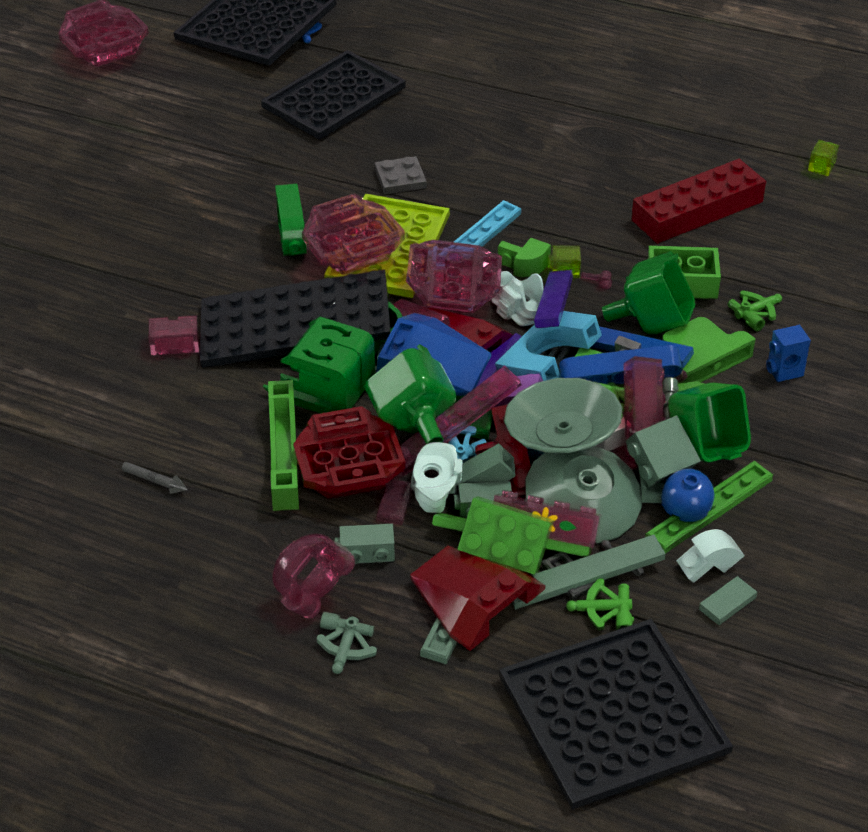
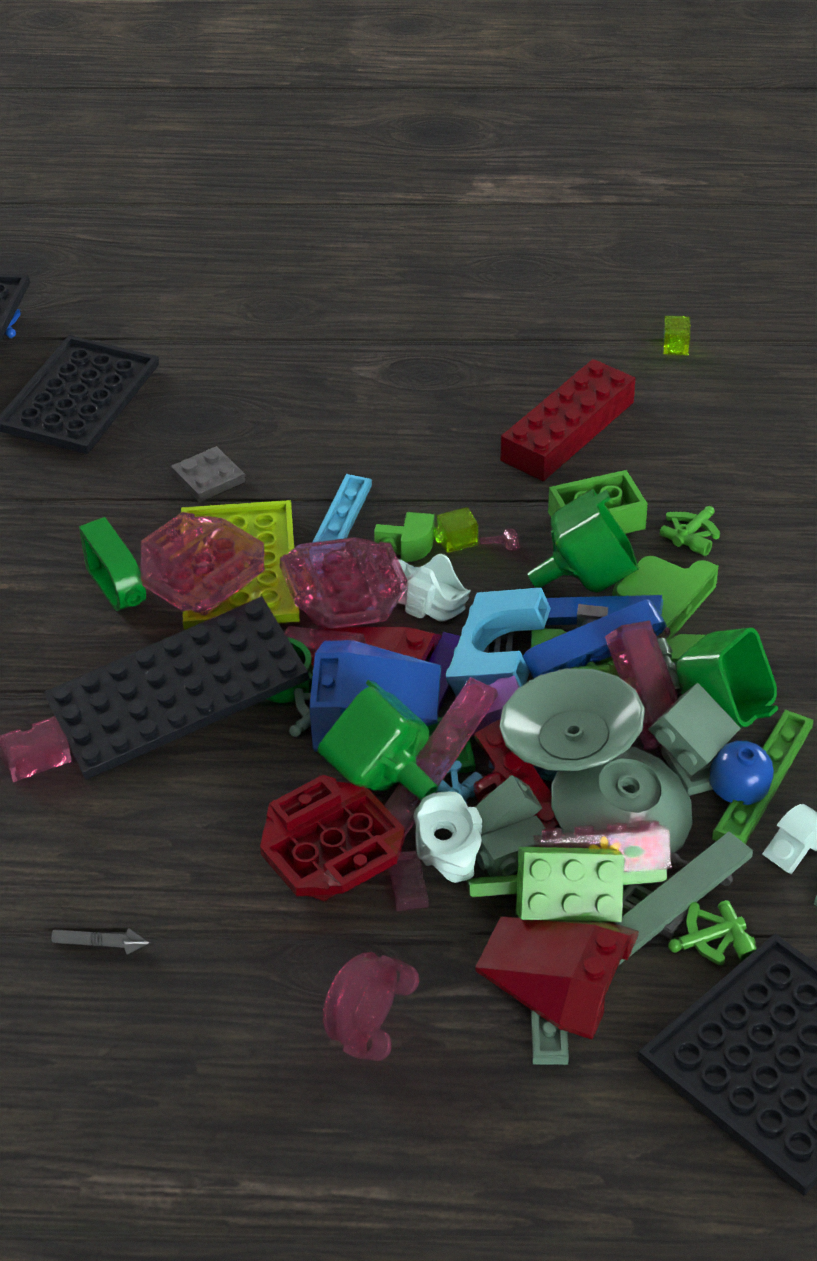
camera: 20 degrees left, 0 degrees up
green piece [263,317,375,413] -> none
bright green arch [268,380,299,511] -> none
sand green piece [317,612,377,674] -> none
sand green brick [335,524,395,564] -> none
dark purple tile [534,270,573,328] -> none
blue brick [766,325,811,382] -> none

